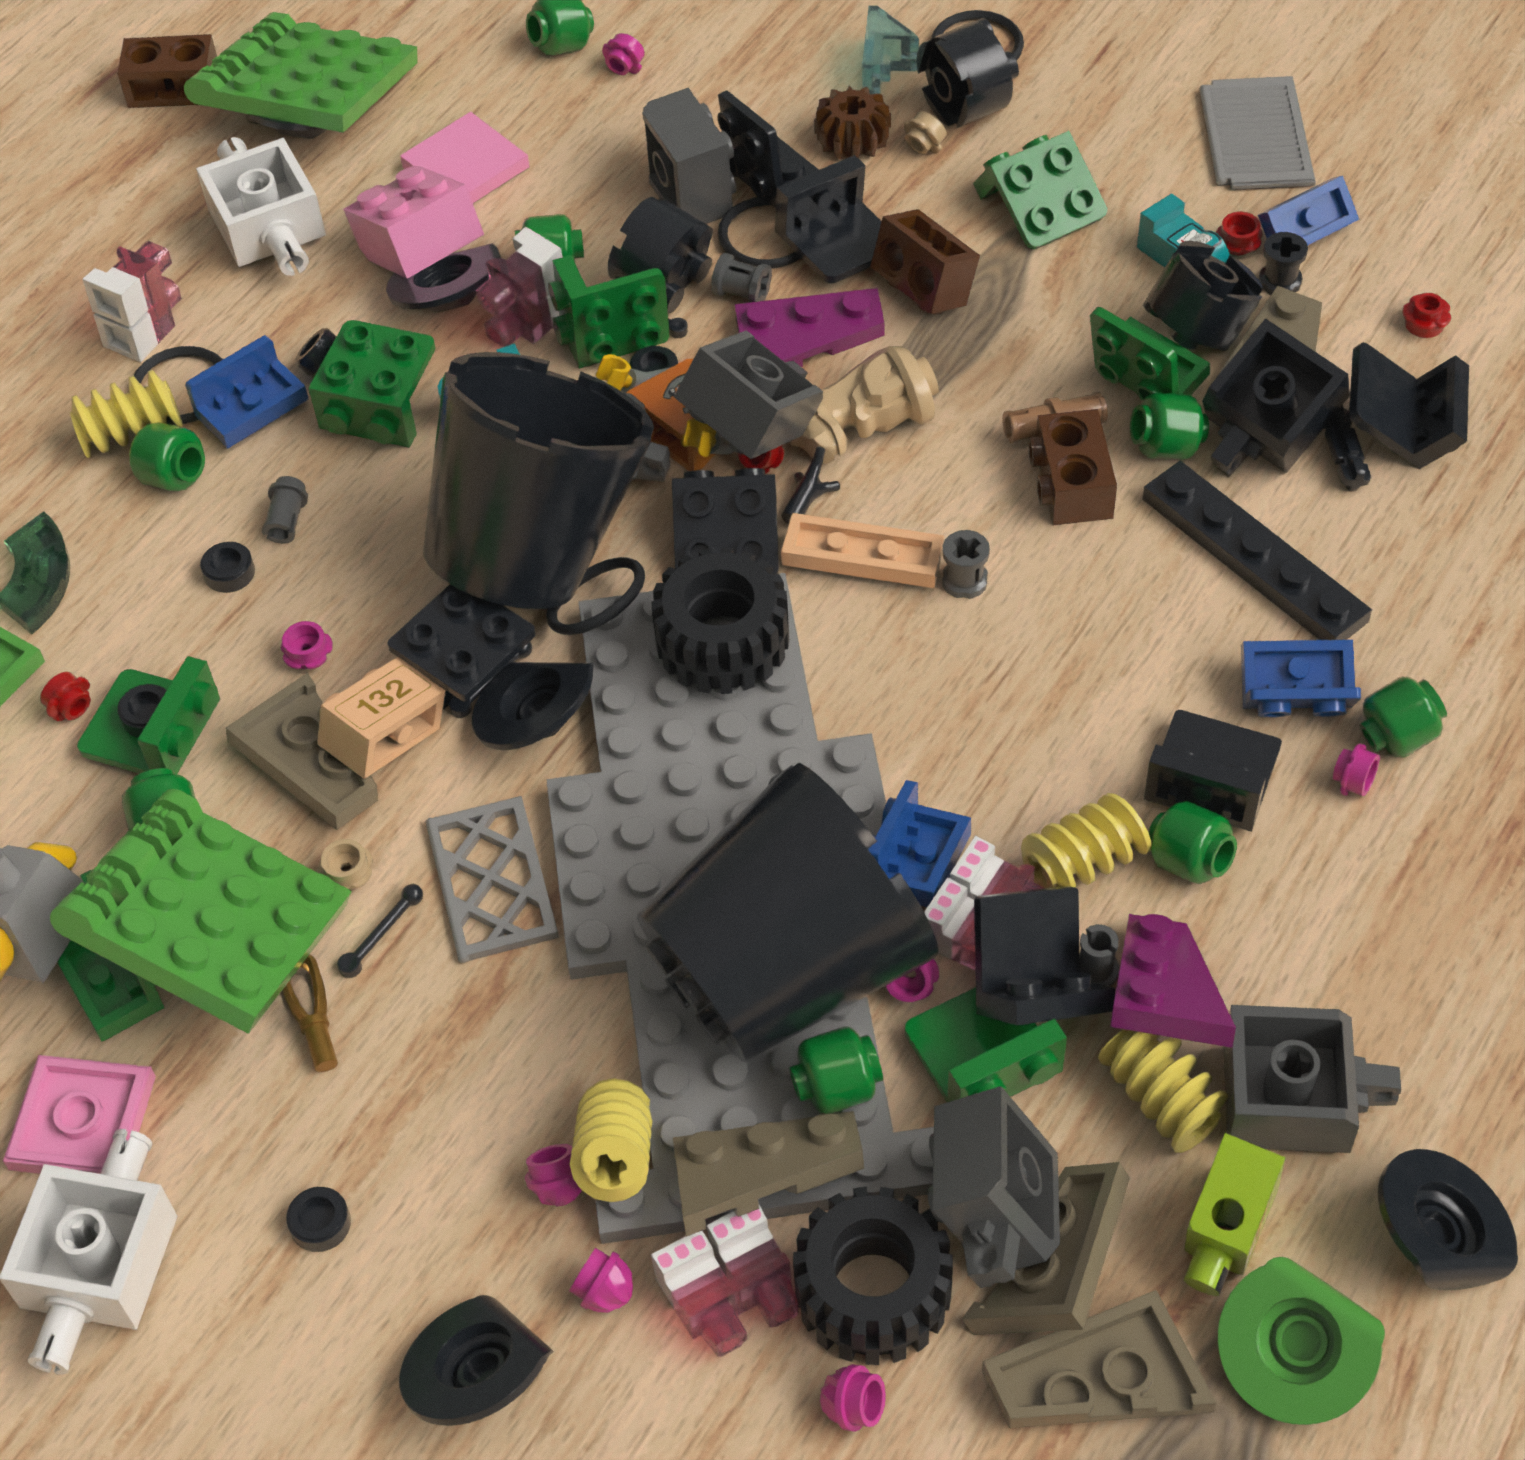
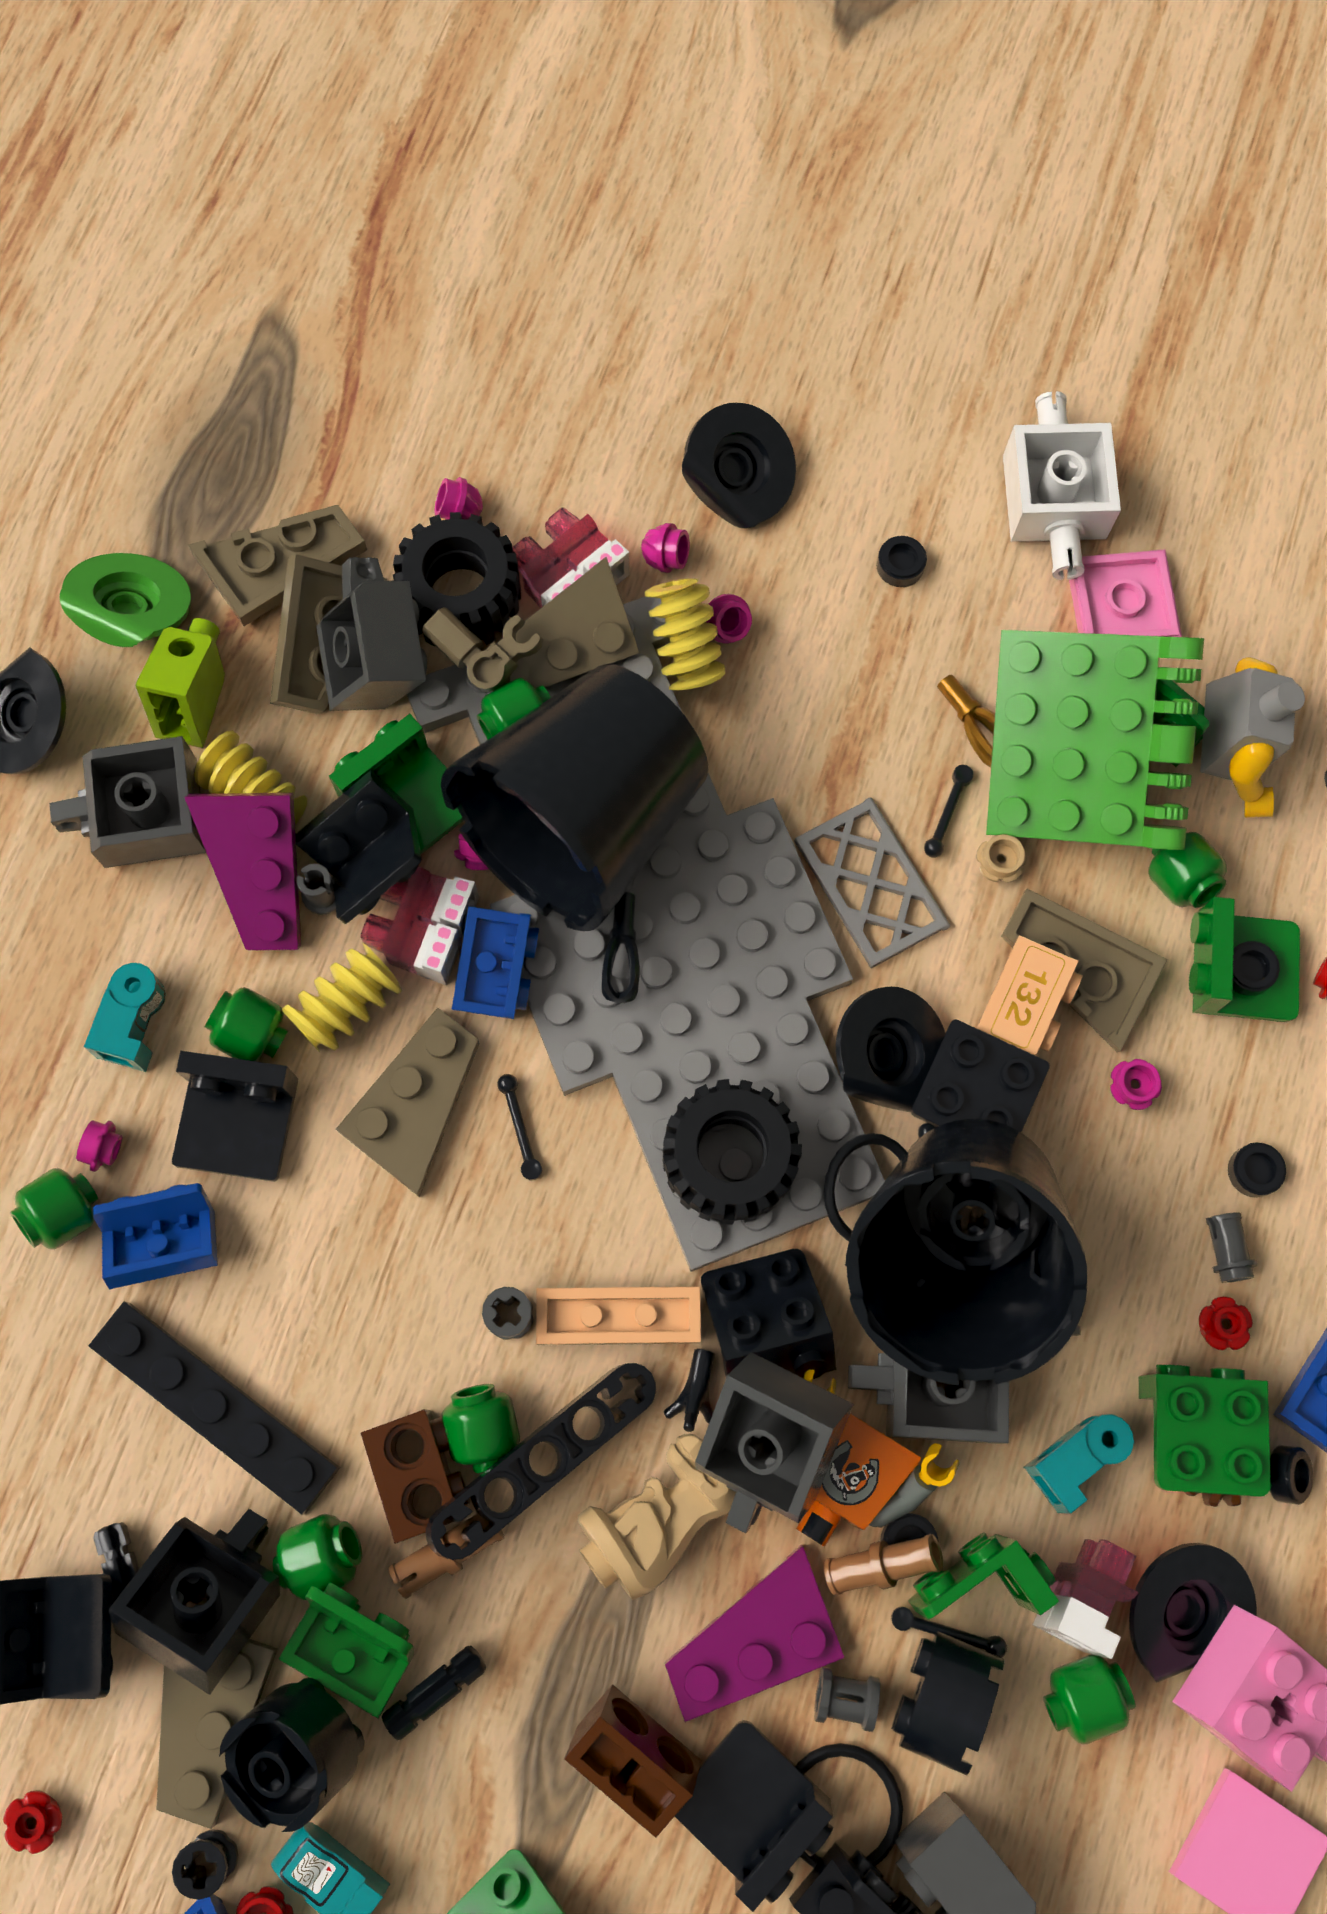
camera: 160 degrees right, 20 degrees up
none -> teal leg [84,963,166,1072]
none -> dark tan wing [336,1008,480,1197]
none -> black axle [381,1646,486,1740]
none -> dark tan bar [422,607,544,693]
none -> black beam [426,1363,656,1560]
none -> green head [441,1384,520,1473]
none -> black hinge [497,1074,542,1181]
none -> medium nougat pin [824,1534,943,1595]
none -> red plate [1199,1296,1253,1351]

